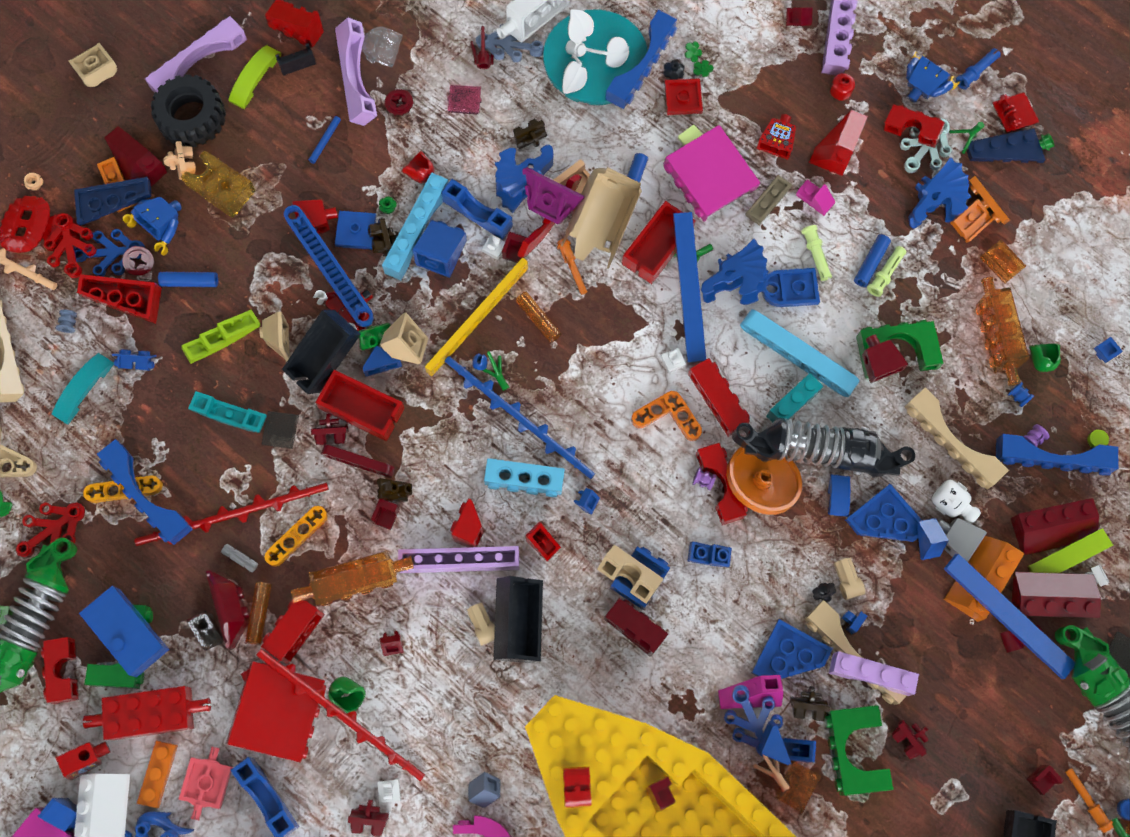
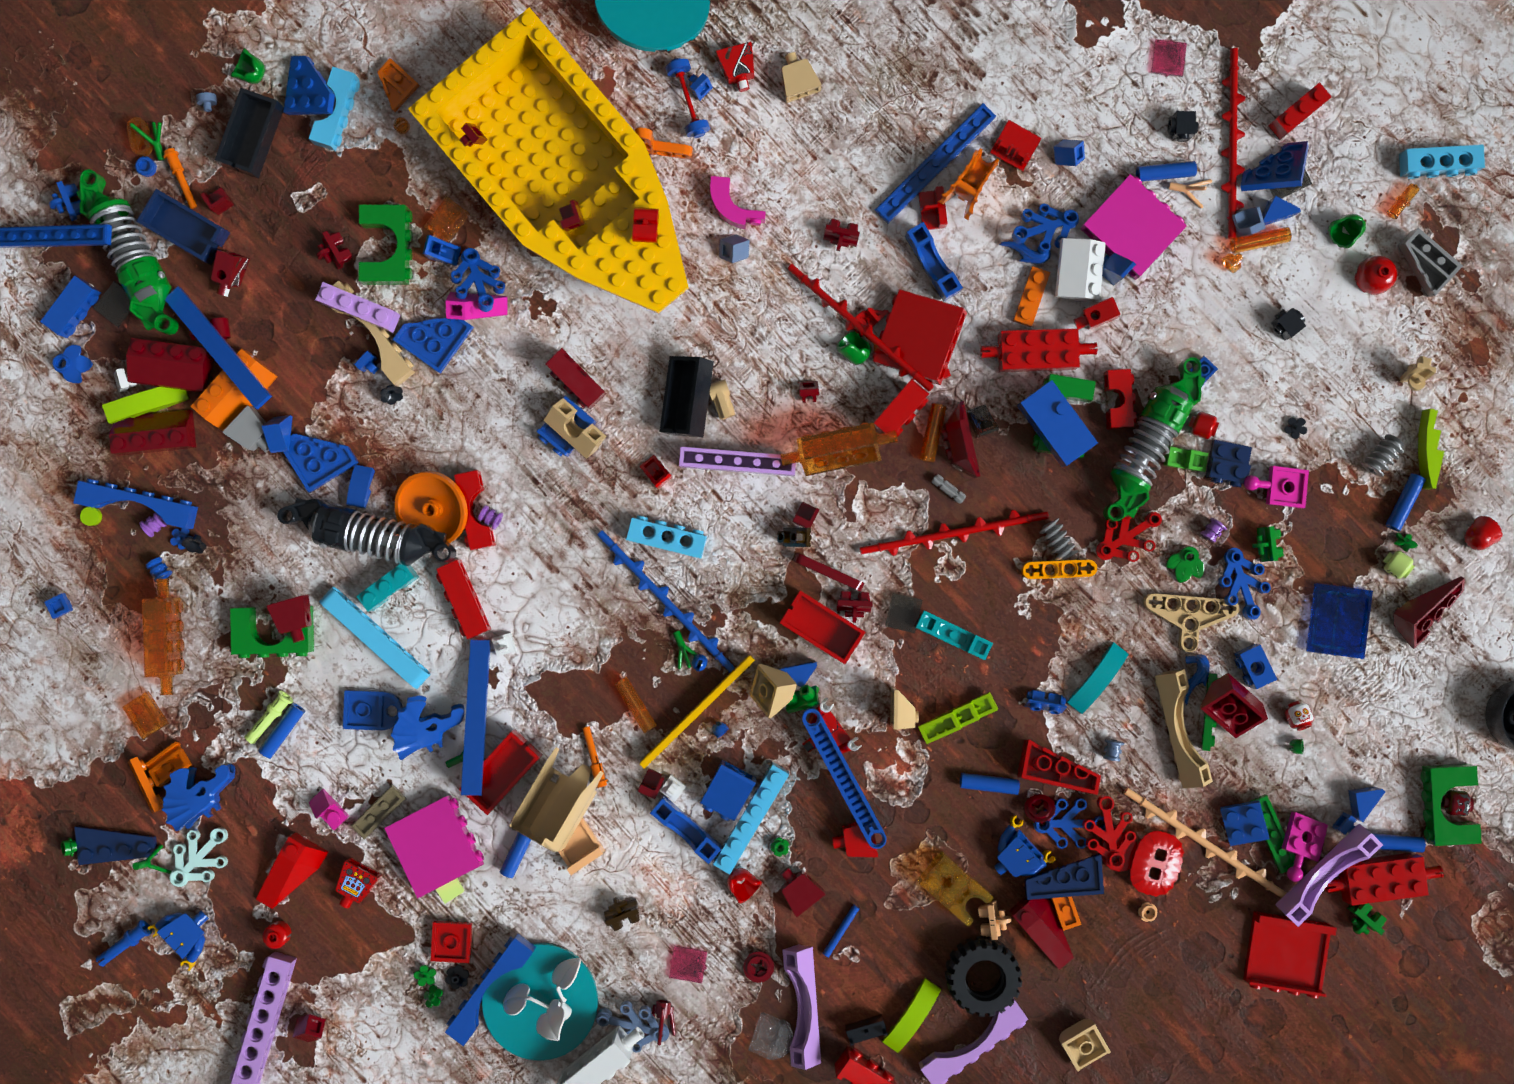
camera: 170 degrees left, 15 degrees up
blue arch [97,439,193,545] -> none
coral plate [178,746,233,820] -> none
light orange beam [265,506,328,567] -> none
black piece [281,310,361,394] -> none
blue plate [335,211,376,250] -> none
dark brown hips [368,218,399,257] -> none
white tile [377,779,401,803] -> none
red slope [450,498,484,548] -> none
blue animal [495,145,554,213] -> none
red tile [517,174,582,259] -> none
magenta wing [522,167,584,224] -> none
blue tile [574,488,600,515] -> none
orange beam [632,391,702,441] -> none
blue slope [687,541,732,568] -> none
light nougat plant [753,755,790,792] -> none
blue slope [757,720,791,765] -> none
dark brown hips [790,686,831,721] -> none
yellowish green pin [801,225,832,281] -> none
tan piece [834,558,865,600] -> none
red arch [884,104,945,148] -> none
tan arch [905,387,1009,490] -> none
white piece [932,480,981,524] -> none
red hinge [992,92,1039,133] -> none
green hair [1029,343,1061,372] -> none
none -> dark blue piece [136,189,230,265]
none -> blue plant [170,528,193,549]
none -> black plant [181,535,207,554]
none -> dark red torso [211,250,250,297]
none -> blue hinge [712,722,729,738]
none -> dark red torso [780,867,826,917]
none -> red slope [853,308,889,337]
none -> light grey piece [1039,518,1078,561]

